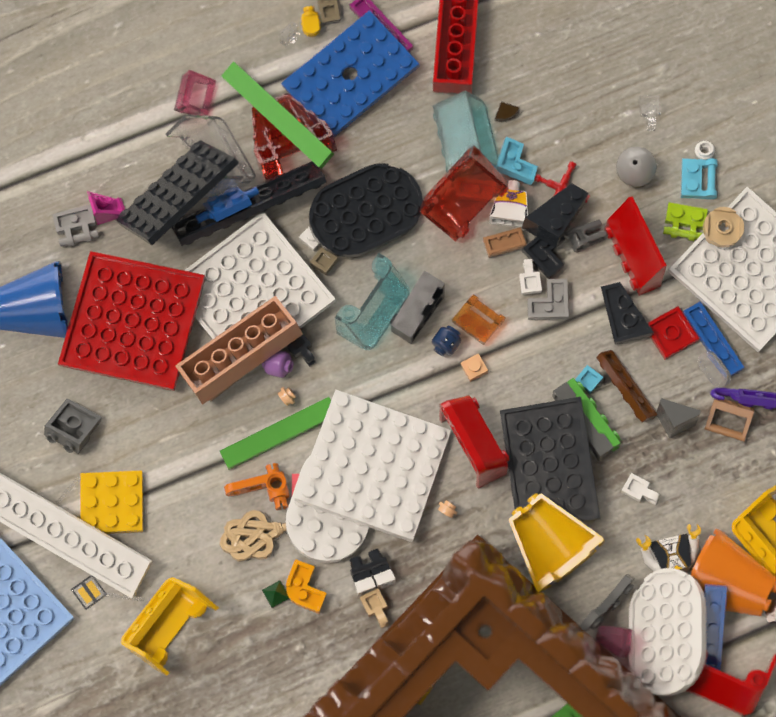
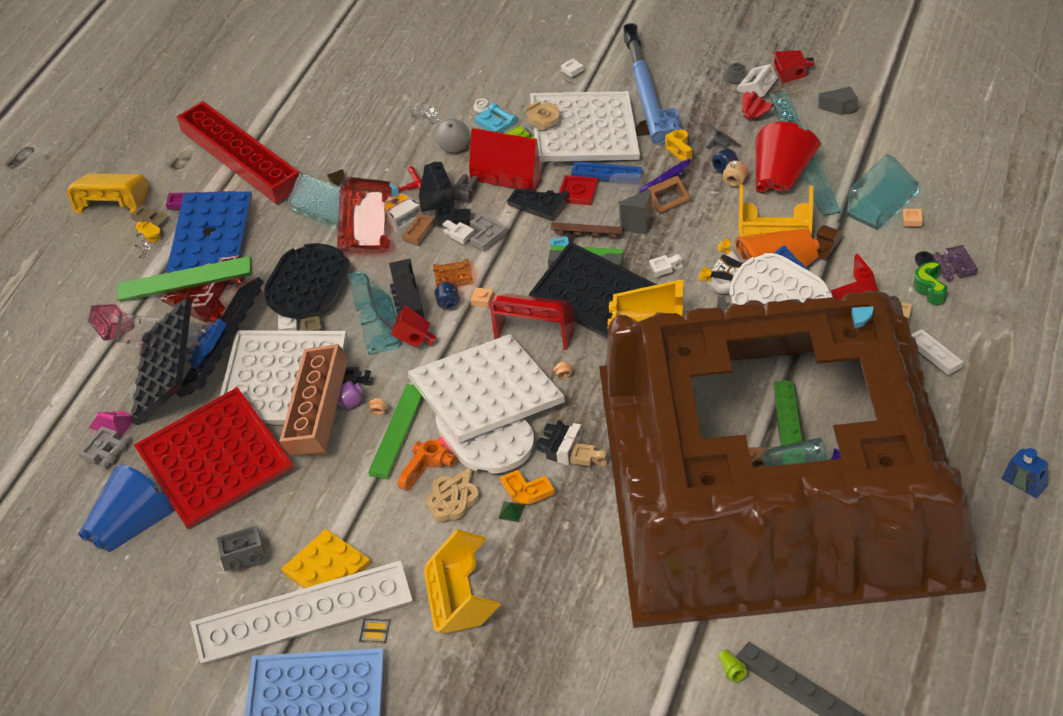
camera: 45 degrees left, 25 degrees down
none -> red torso [391,305,436,347]

